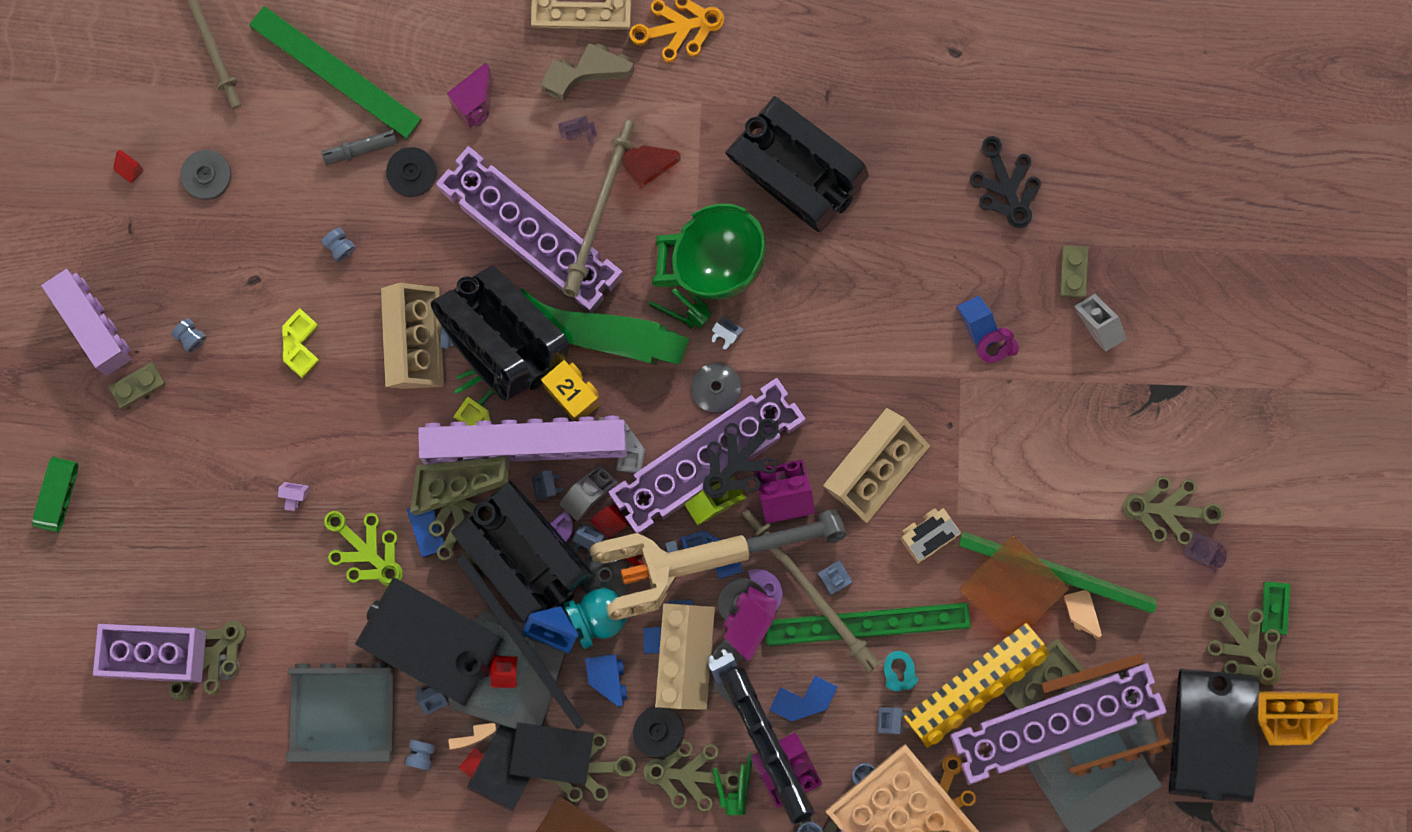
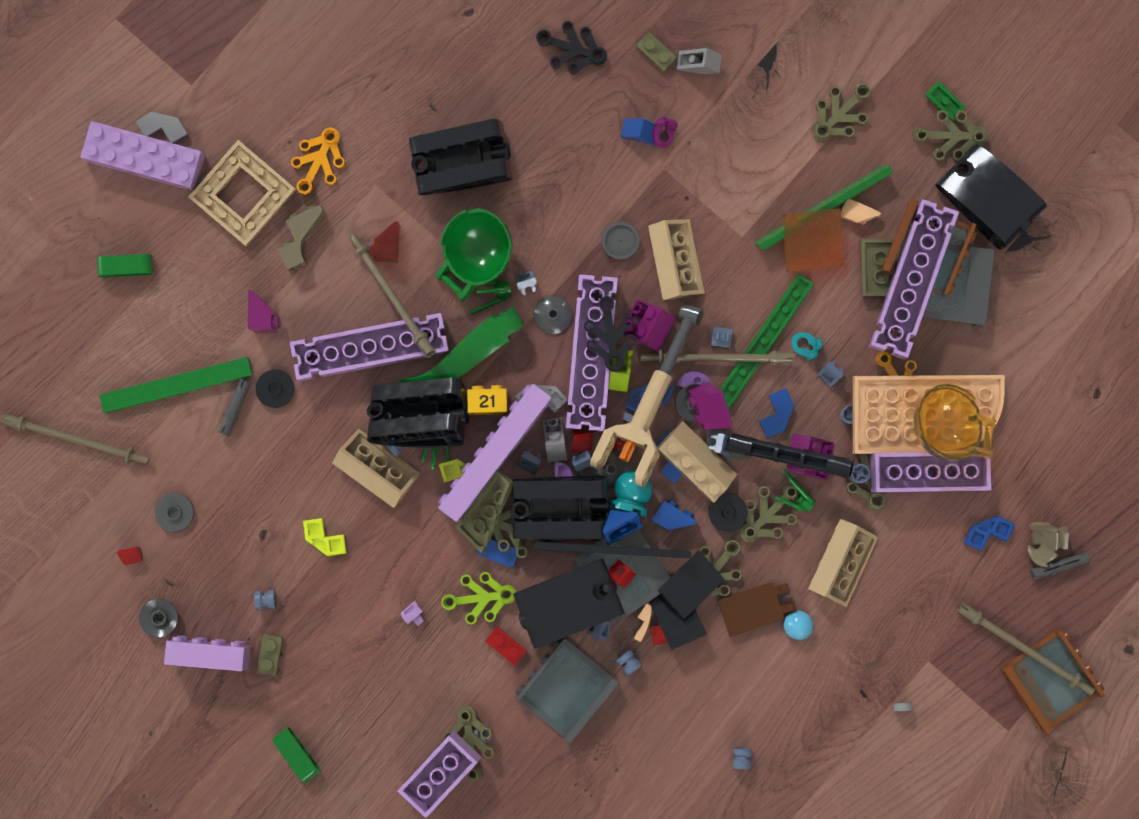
camera: 50 degrees left, 5 degrees up
sand blue wheel [321,227,356,262] -> none
clear purple bracket [558,116,597,145] -> none
brick [900,508,961,564] -> none
yellow brick [904,623,1050,748] -> none
clear purple bracket [1183,532,1227,573] -> none
light orange wedge [1258,691,1338,745] -> none
none -> dark grey dish [139,599,178,637]
none -> red plate [485,626,527,666]
none -> dark grey piece [601,222,640,260]

